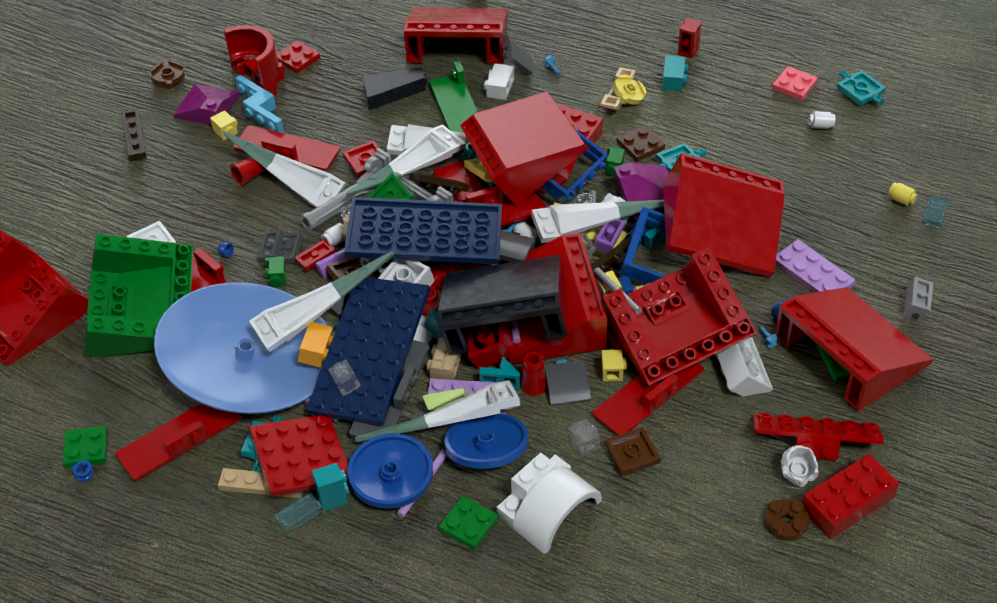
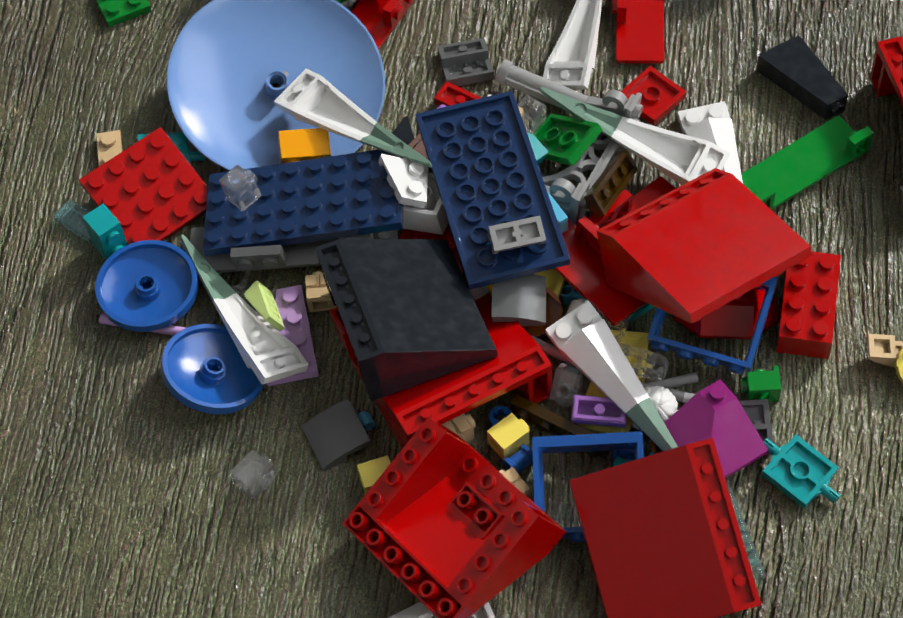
camera: 75 degrees right, 10 degrees up
blue bush [73,461,94,482] -> none
red bracket [115,403,242,481] -> none
blue hinge [218,242,234,258] -> none
green brick [265,256,287,287] -> none
green plate [438,496,499,551] -> none
teal slope [479,357,520,389] -> none
white brick [484,63,514,100] -> none
white piece [497,453,602,554] -> none
red plant [520,351,548,396] -> none
red bracket [592,363,704,436] -> none
light grey bar [593,267,642,315] -> none
reddish brown plate [605,427,661,477] -> none
reddish brown plate [617,125,665,162] -> none
none -> white wing [379,154,428,209]
none -> light grey hinge [487,216,546,255]

